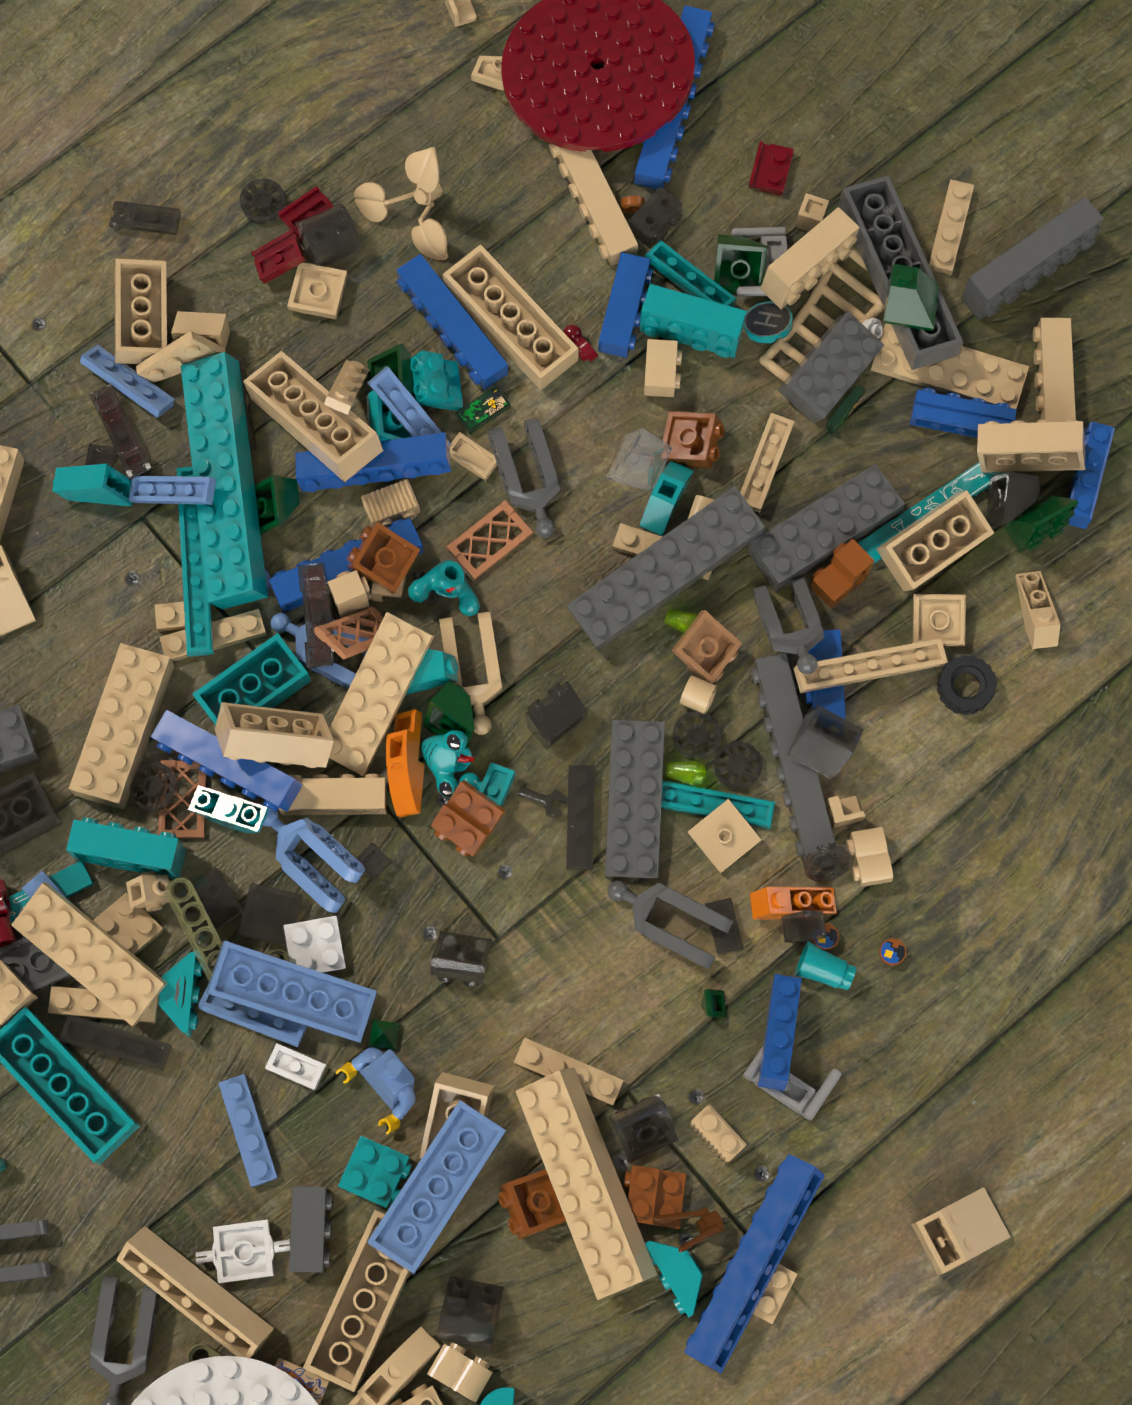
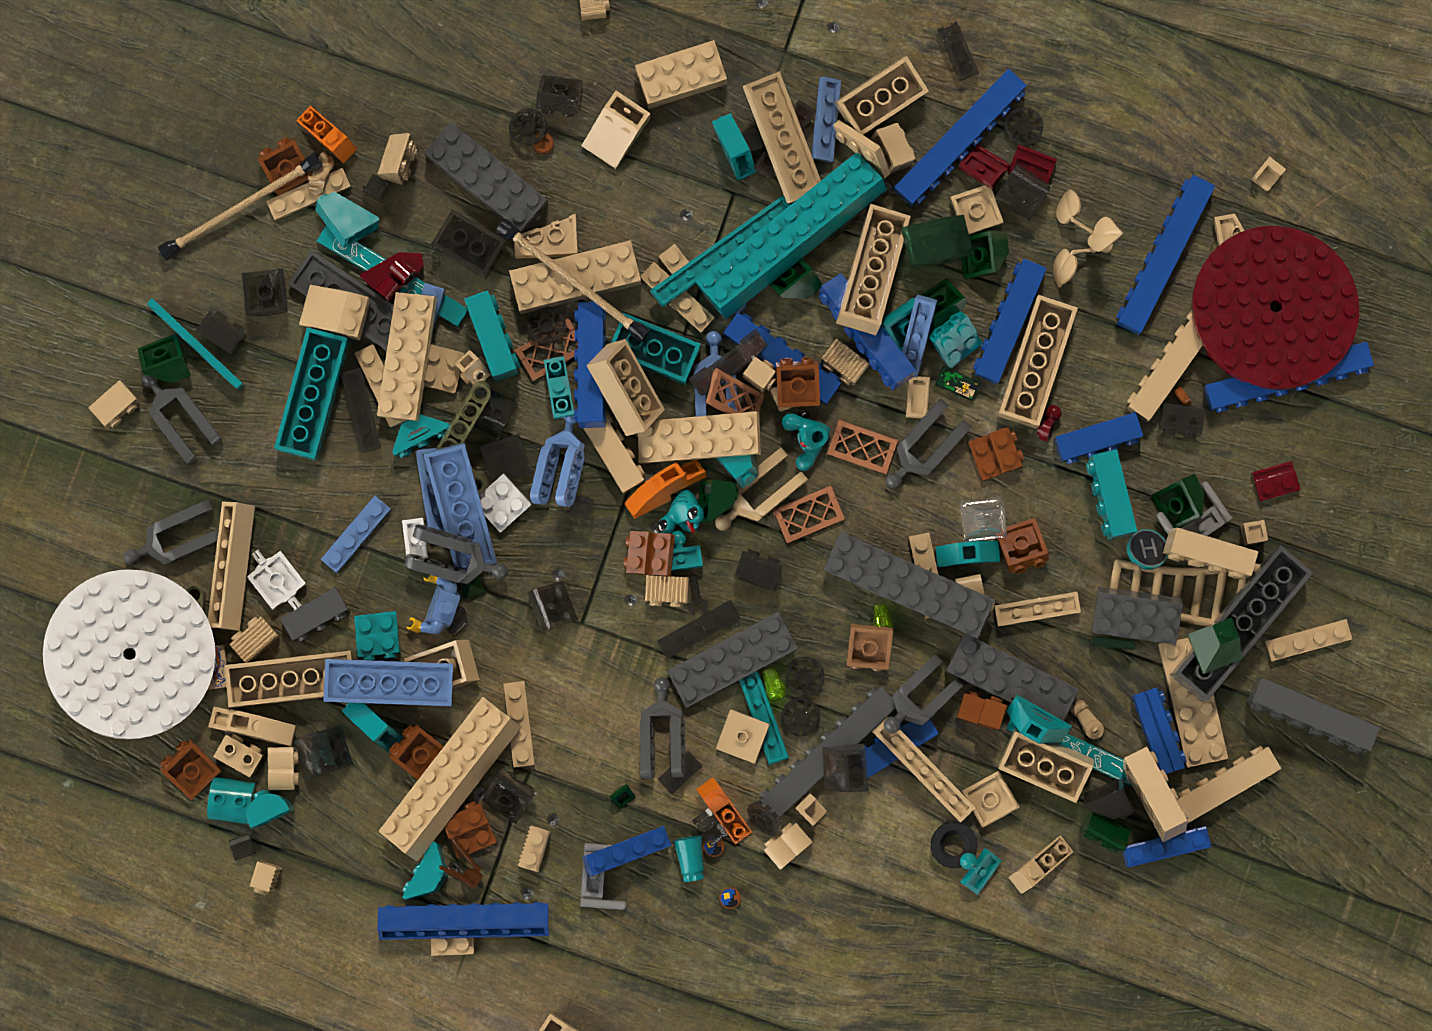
camera: 60 degrees right, 10 degrees up
medium blue plate [128,476,216,505] -> none
tan plate [324,360,369,415] -> none
tan brick [644,339,682,397] -> none
teal brick [645,240,737,307] -> none
tan piece [680,675,717,714] -> none
white plate [863,318,883,339] -> none
none -> tan brick [229,617,280,663]
none -> teal slope [342,702,403,754]
none -> dark grey piece [404,524,508,584]
none -> clear smoke arm [447,606,468,637]
none -> tan hose [496,218,651,343]
none -> tan wing [514,214,578,259]
none -> tan brick [645,575,689,608]
none -> tan plate [743,71,821,204]
none -> nougat window [773,485,845,543]
none -> blue brick [893,68,1027,208]
none -> clear green slope [901,215,974,268]
none -> dark green slope [959,231,1009,280]
none -> teal plate [960,848,1002,895]
none -> dark orange plate [968,427,1025,481]
none -> teal slope [1006,695,1072,744]
none -> tan piece [1070,700,1104,739]
none -> blue brick [1116,175,1215,336]

